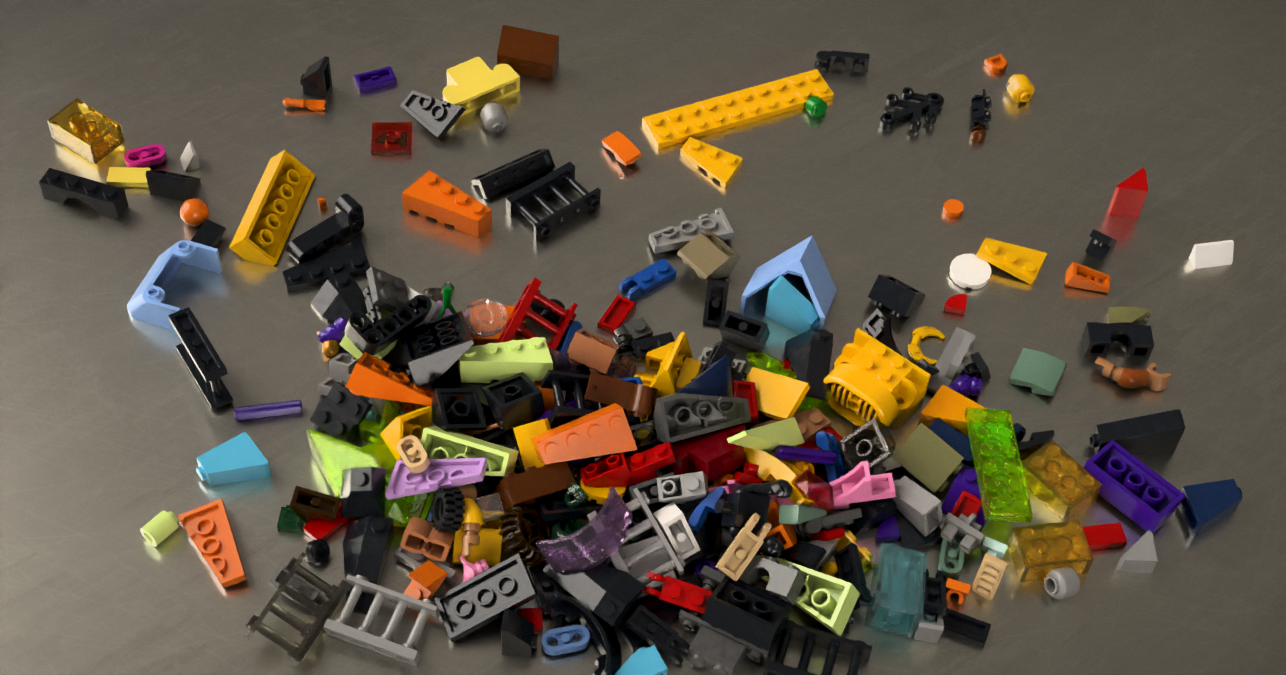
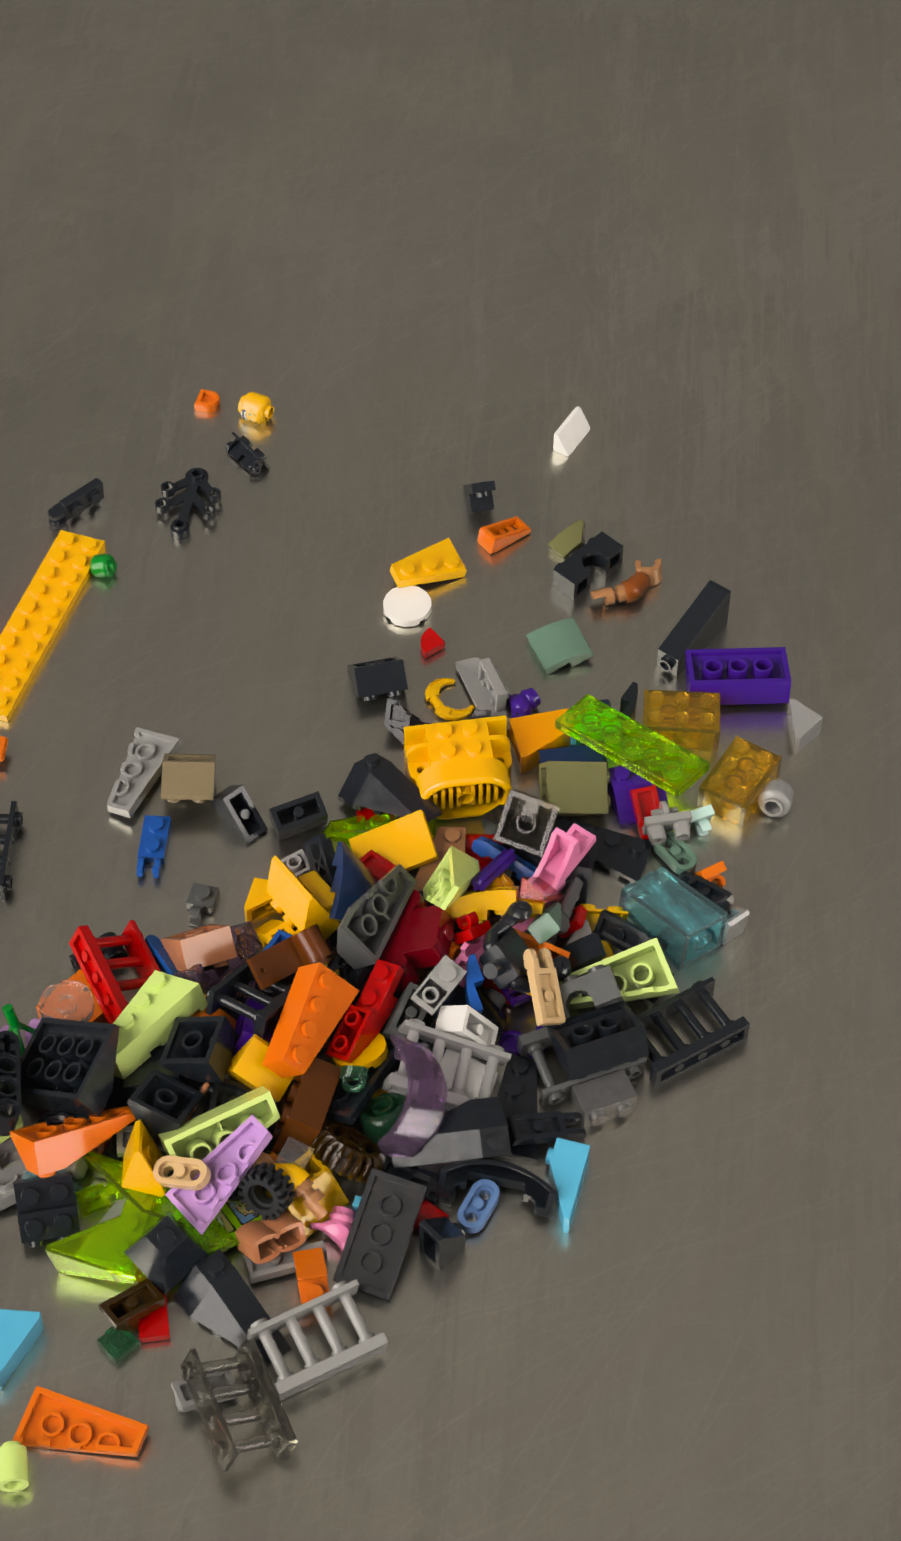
camera: 45 degrees left, 0 degrees up
black tile [306,539,330,563] -> none
red tile [597,295,636,336] -> none
black hinge [617,332,675,365] -> none
red hinge [643,571,713,615] -> none
yellow wing [680,137,743,188] -> none
light blue windscreen [739,235,837,330] -> none
medium azure slope [765,276,820,334] -> none
dark purple tile [876,516,900,542] -> none
light grey slope [892,476,943,537] -> none
black tile [942,608,991,648] -> none
orange tile [943,199,964,218] -> none
black tile [964,352,991,382] -> none
reddish brown hinge [970,126,986,143] -> none
tan slope [971,552,1008,600] -> none
red tile [1075,522,1127,551] -> none
red slope [1107,168,1148,218] -> none
dark blue slope [1179,479,1243,537] -> none

